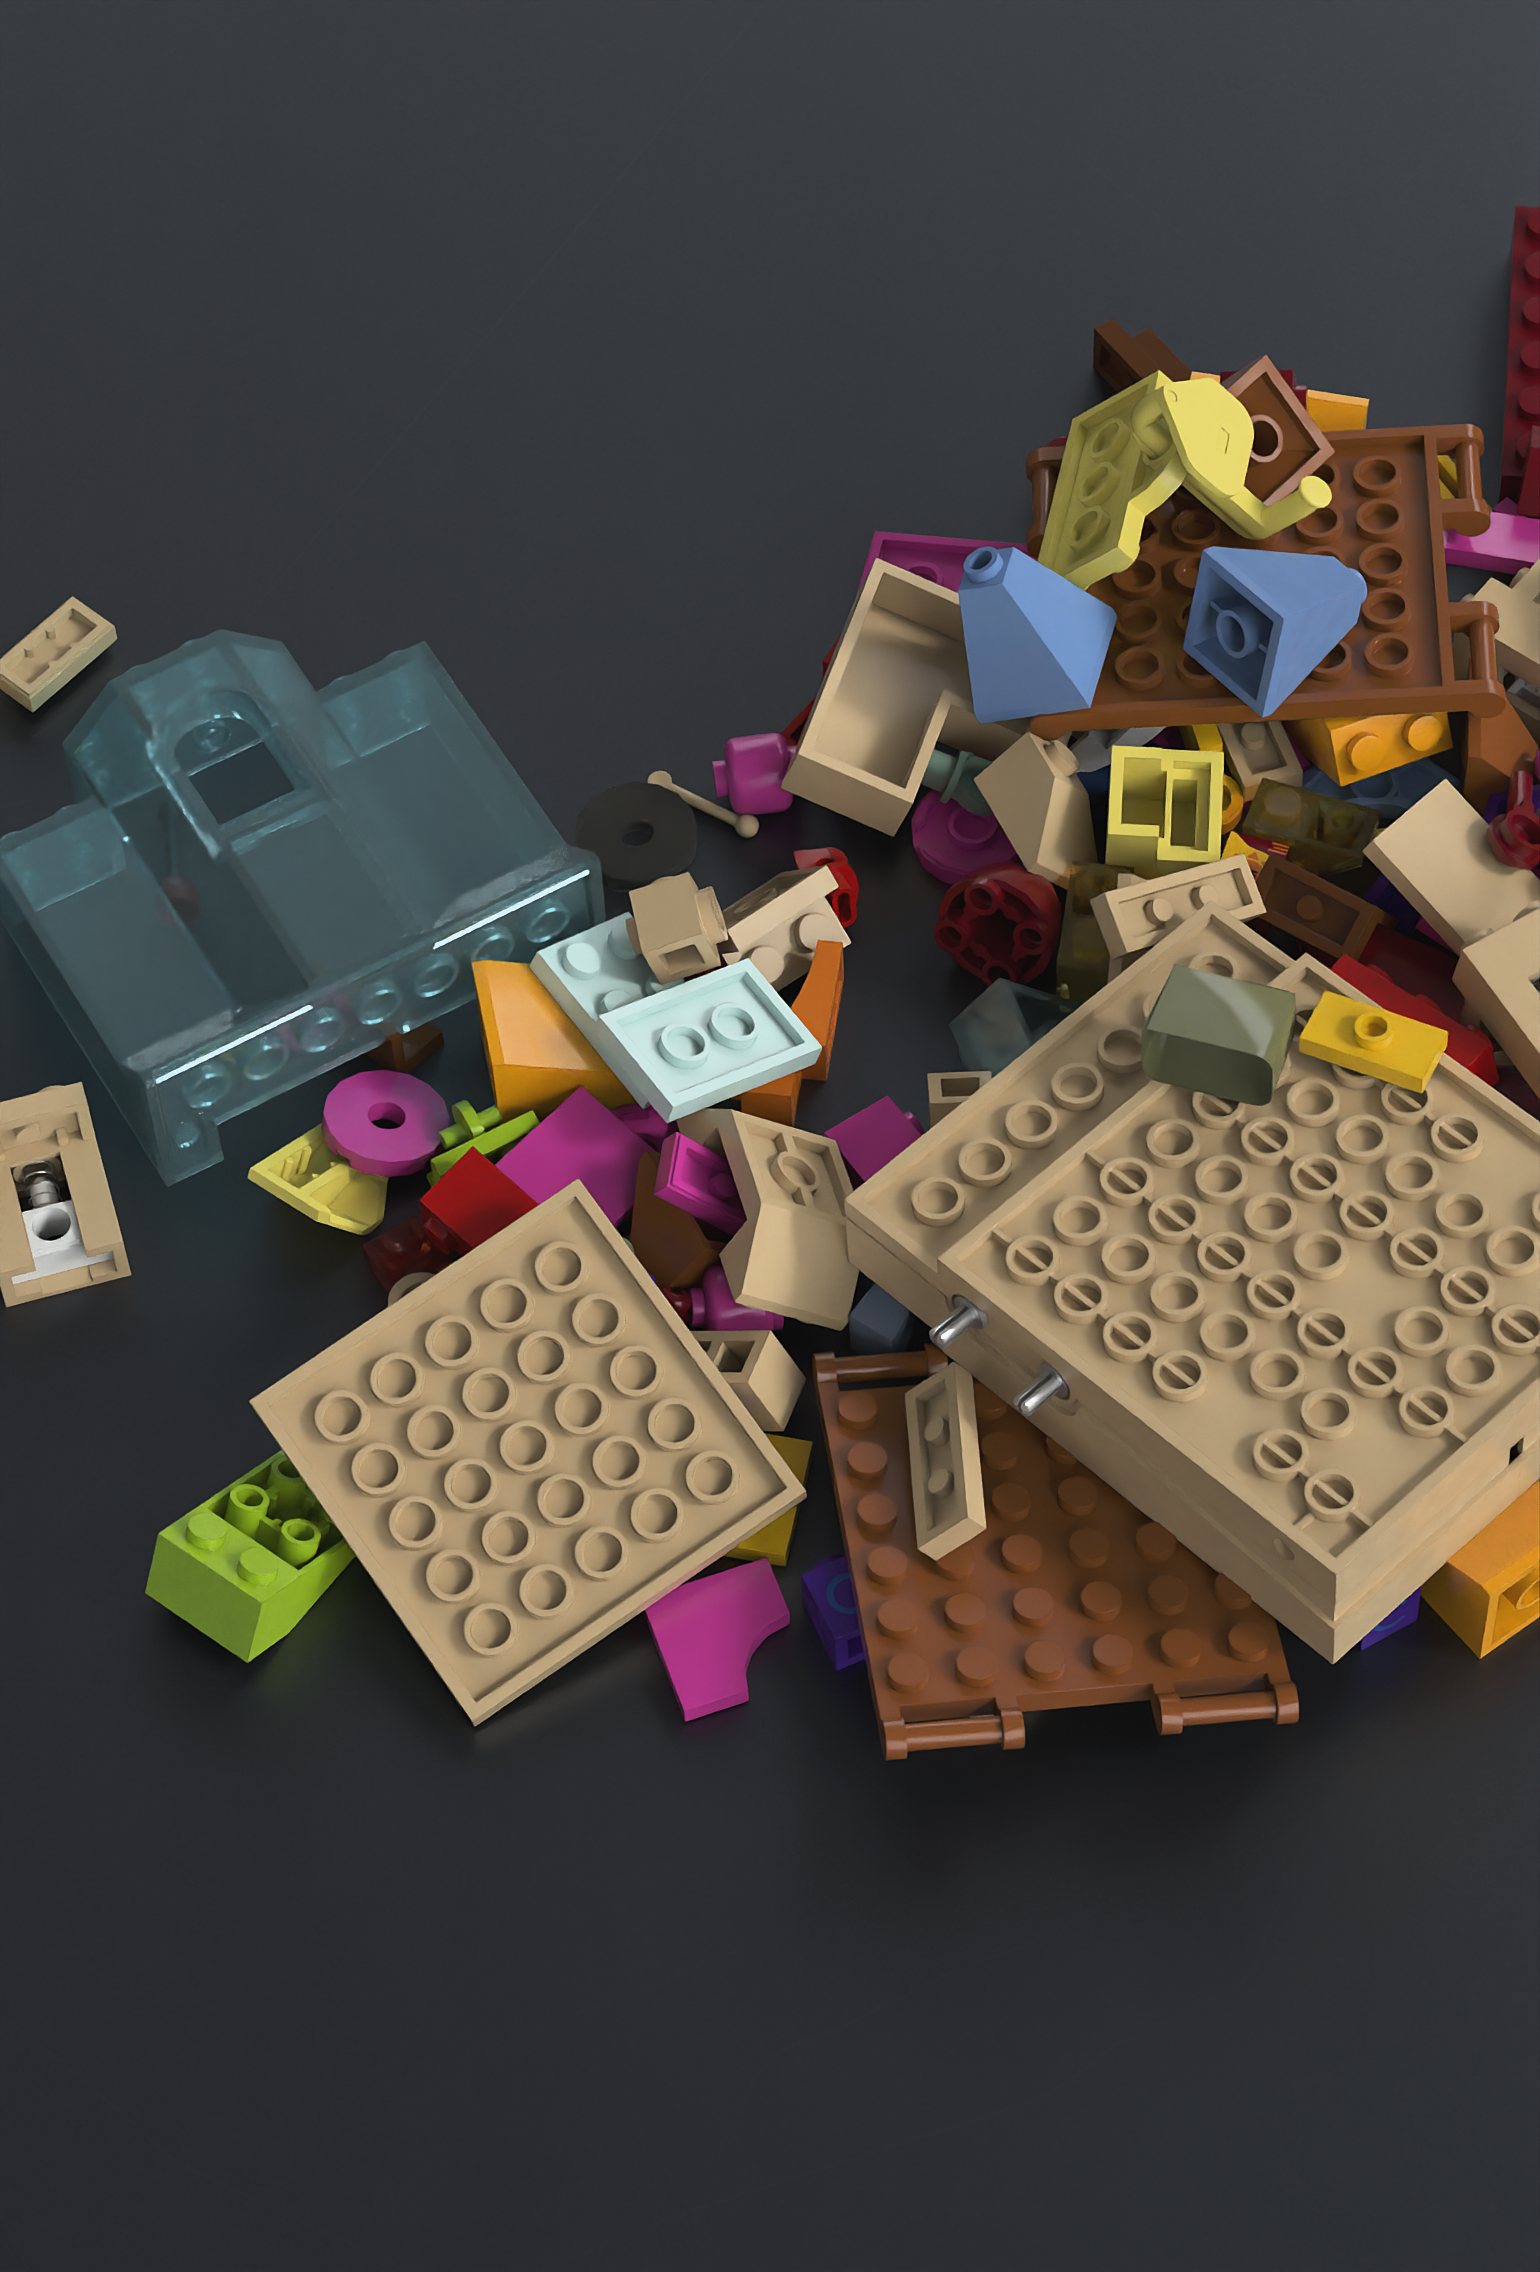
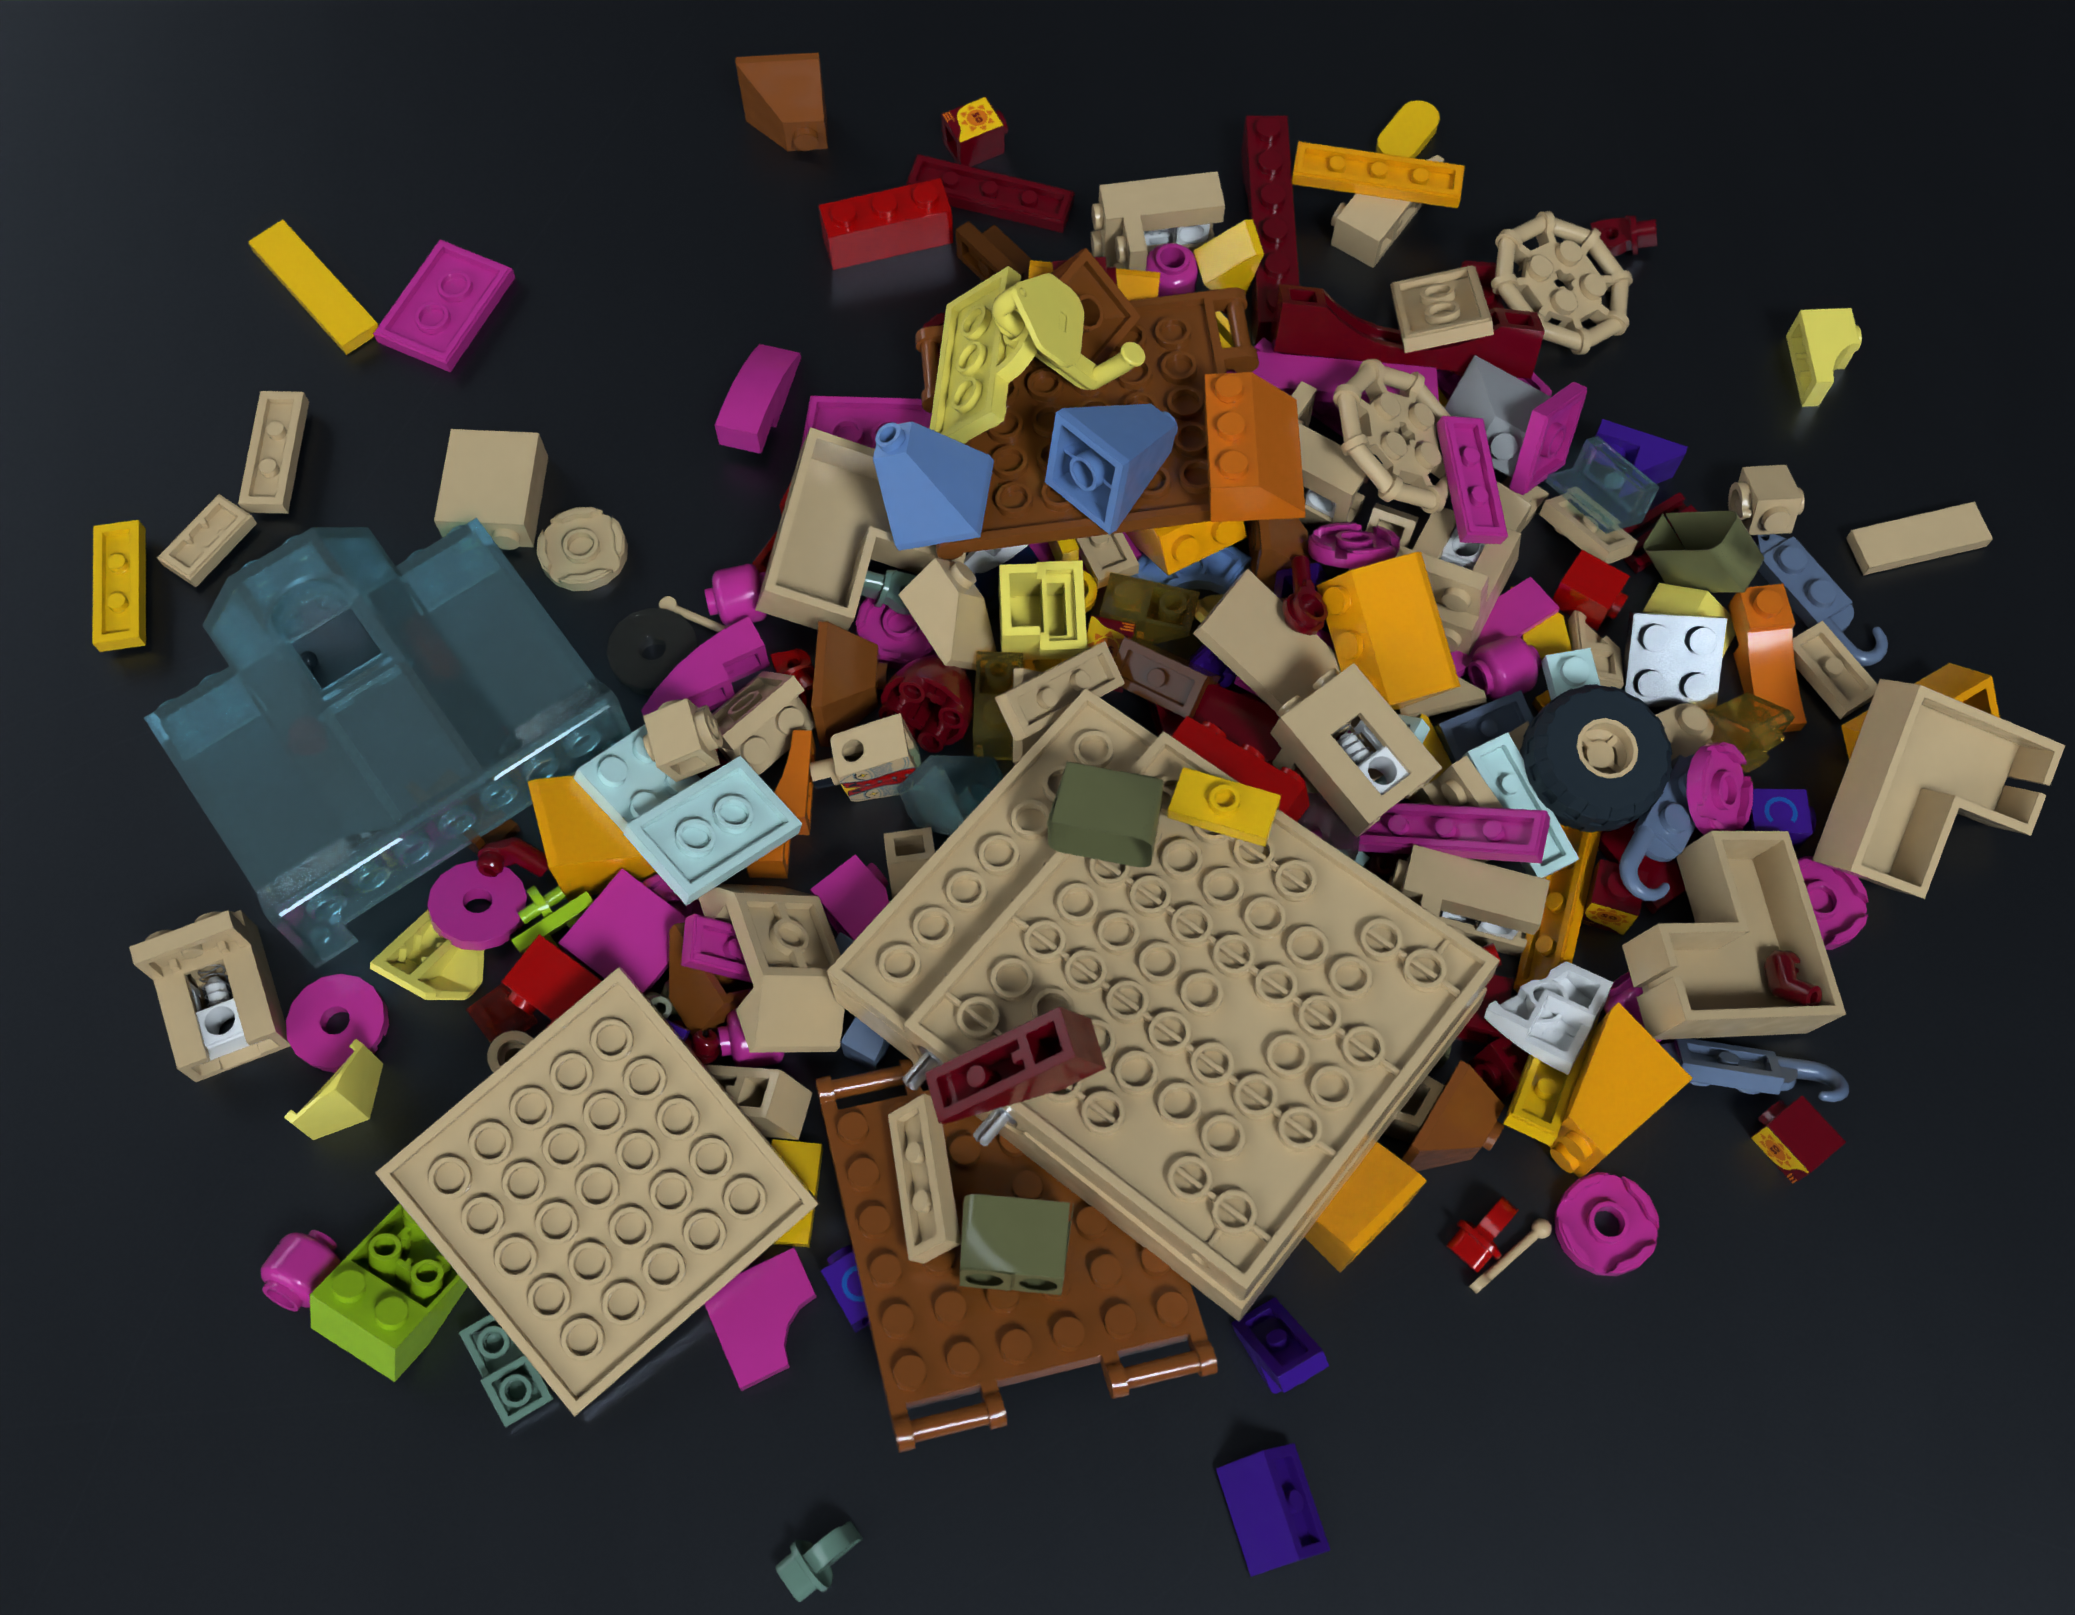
camera: 10 degrees left, 10 degrees up
none -> tan plate [238,391,309,514]
none -> yellow tile [248,219,379,355]
none -> dark pink head [261,1230,341,1311]
none -> light yellow slope [284,1039,383,1140]
none -> dark pink tile [286,974,389,1073]
none -> dark pink tile [373,240,515,372]
none -> tan brick [434,429,548,550]
none -> sand green slope [459,1314,554,1427]
none -> dark red arm [477,837,549,877]
none -> tan tile [536,507,628,591]
none -> dark pink slope [641,616,770,716]
none -> dark pink slope [715,344,801,454]
none -> dark orange slope [736,53,828,151]
none -> sand green piece [775,1521,863,1602]
none -> tan torso [810,713,926,802]
none -> dark orange slope [811,621,889,747]
none -> red brick [819,178,953,270]
none -> dark red tile [905,154,1075,233]
none -> dark red slope [925,1006,1106,1124]
none -> dark red brick [942,96,1008,167]
none -> olive piece [960,1194,1074,1295]
none -> tan brick [1091,171,1225,271]
none -> dark pink head [1146,243,1199,297]
none -> yellow slope [1193,219,1264,294]
none -> orange slope [1204,372,1306,522]
none -> dark purple panel [1216,1443,1331,1577]
none -> dark purple slope [1231,1297,1329,1394]

